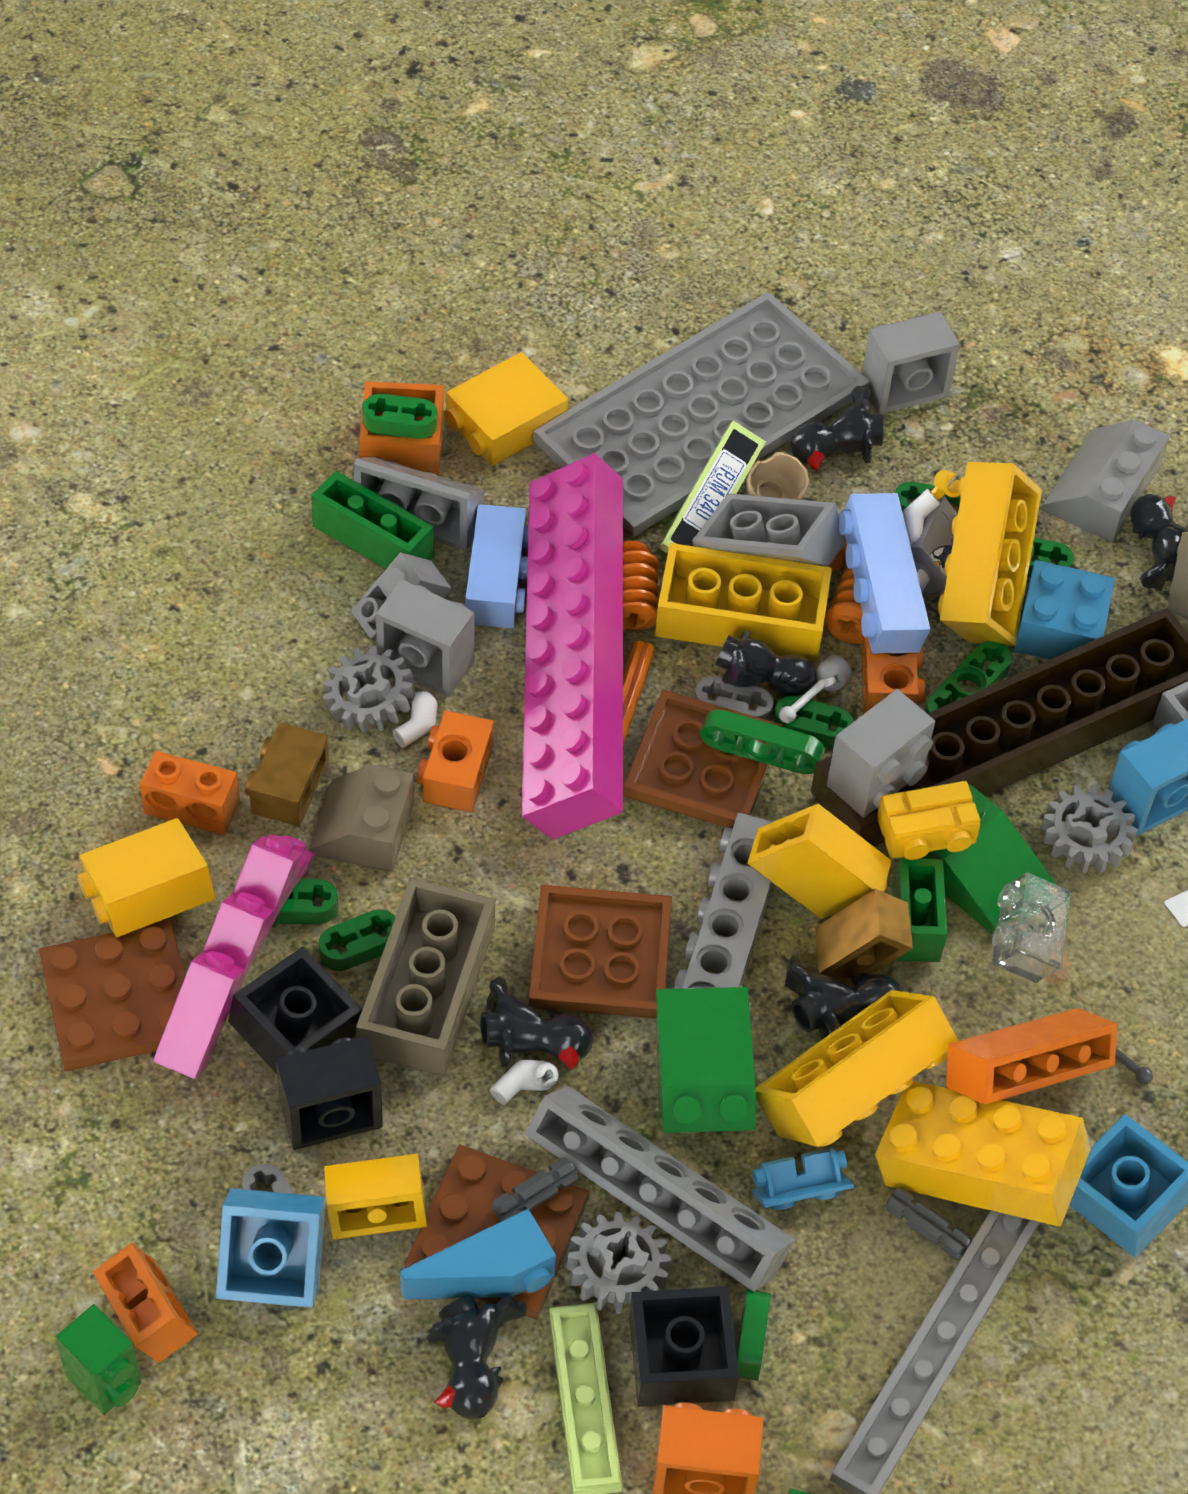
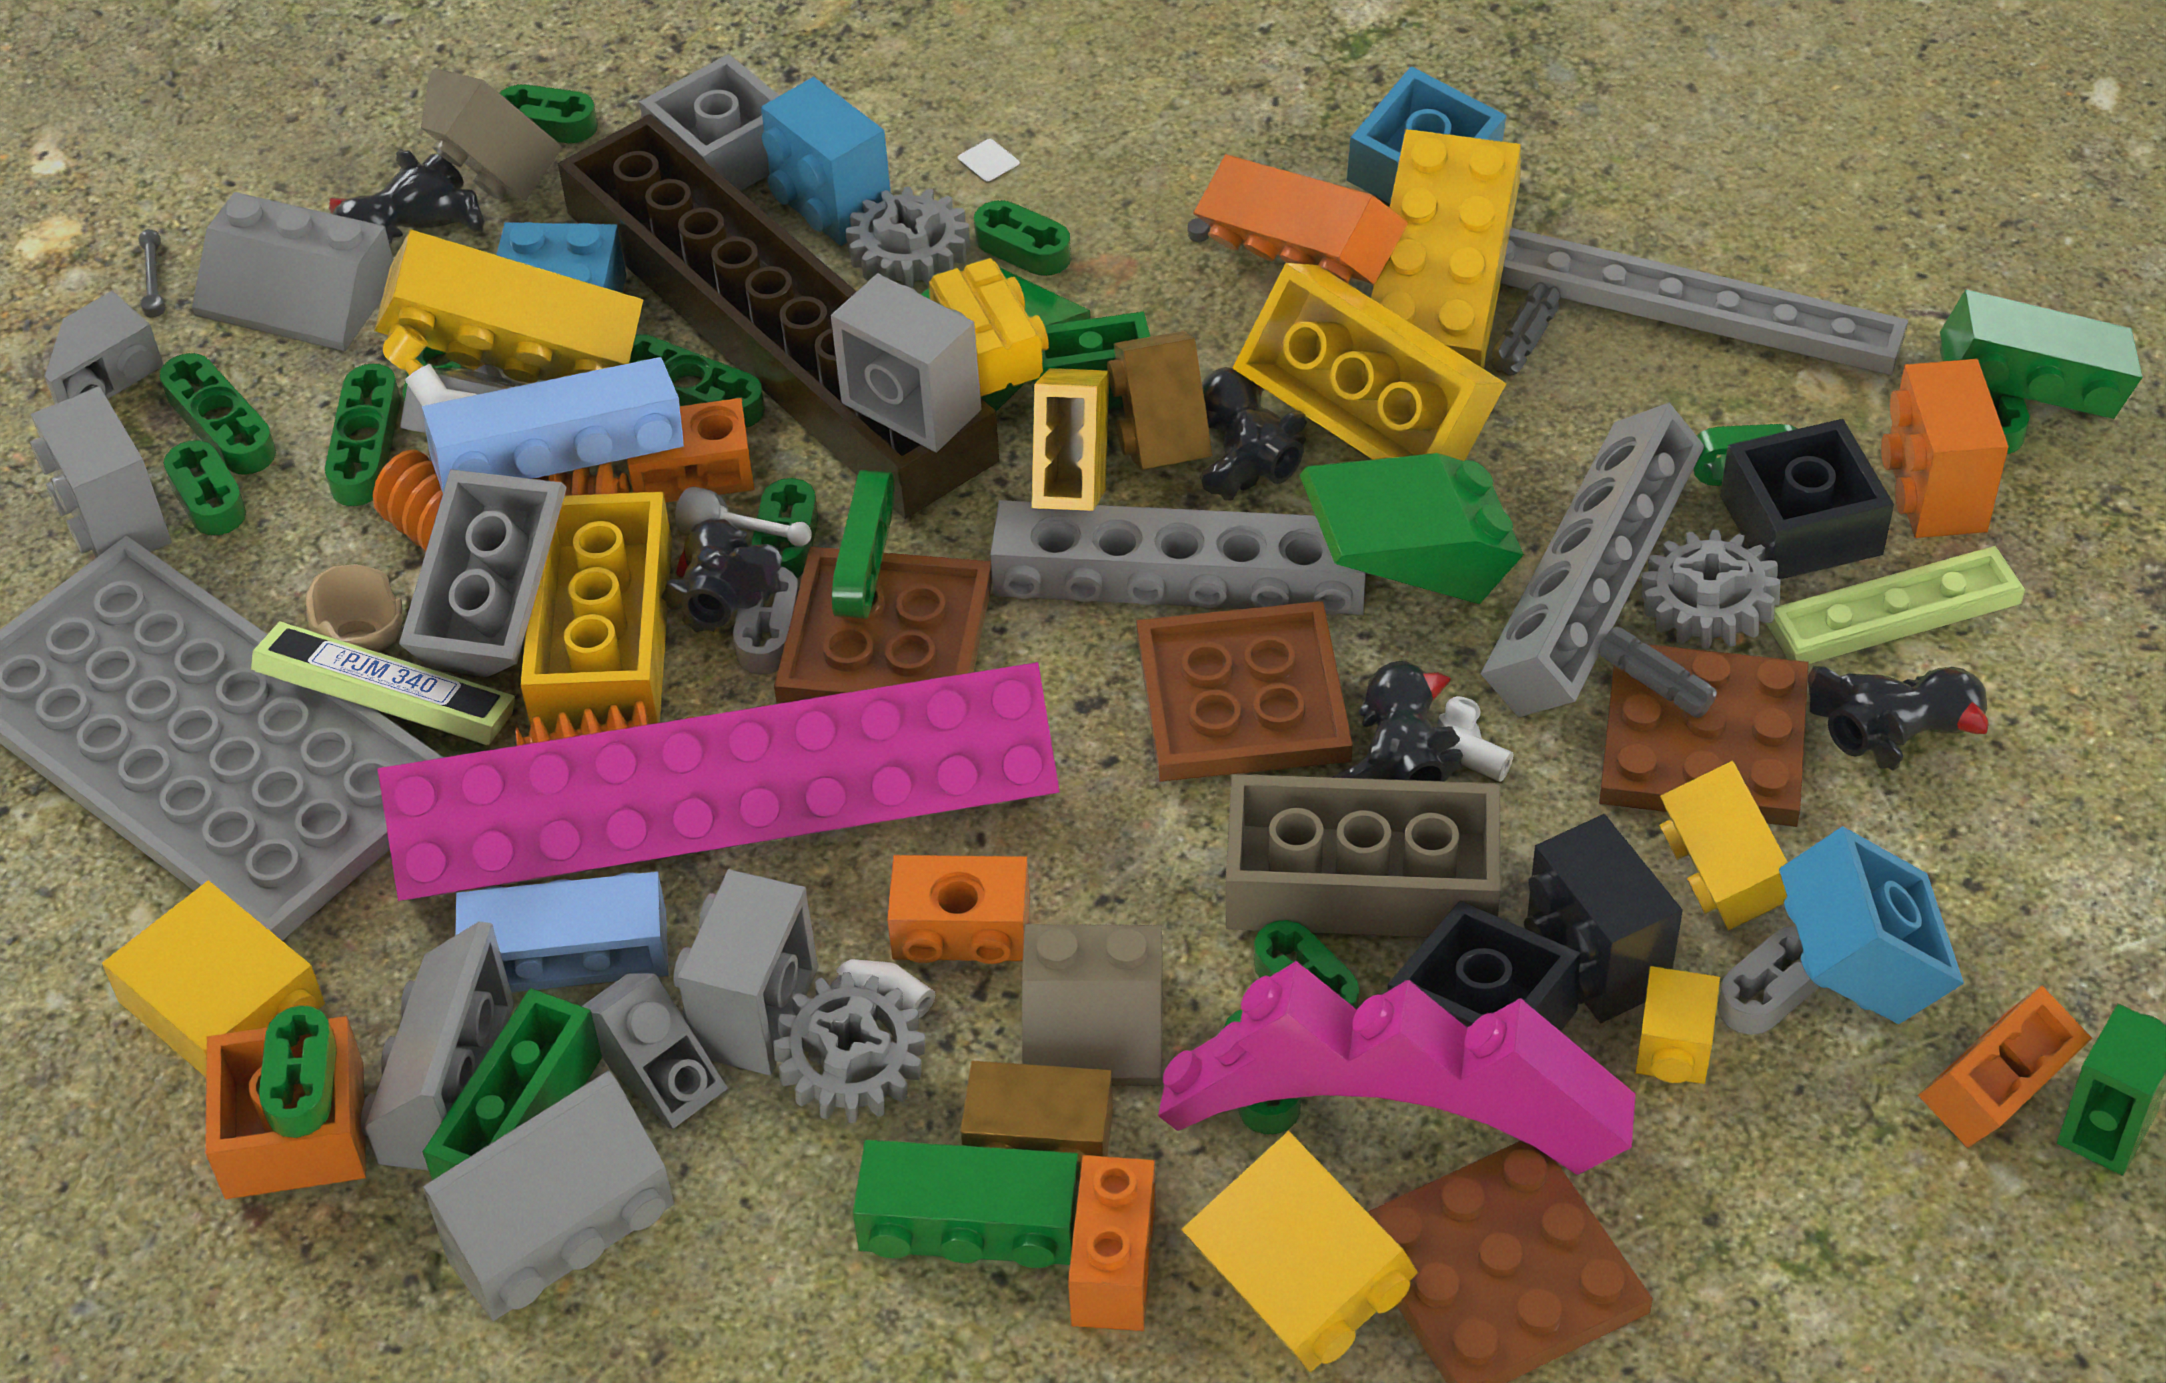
camera: 95 degrees left, 5 degrees down
dark azure slope [400,1209,556,1299] -> none
dark azure hinge [751,1147,854,1210] -> none
black animal [791,386,883,471] -> none
clear brick [992,872,1072,983] -> none
none -> light grey slope [44,291,163,404]
none -> dark grey hinge [138,229,166,318]
none -> green beam [160,353,276,475]
none -> green beam [163,440,246,535]
none -> light grey slope [423,1070,674,1321]
none -> green brick [853,1140,1080,1268]
none -> green beam [974,200,1071,276]
none -> yellow brick [1635,966,1720,1084]

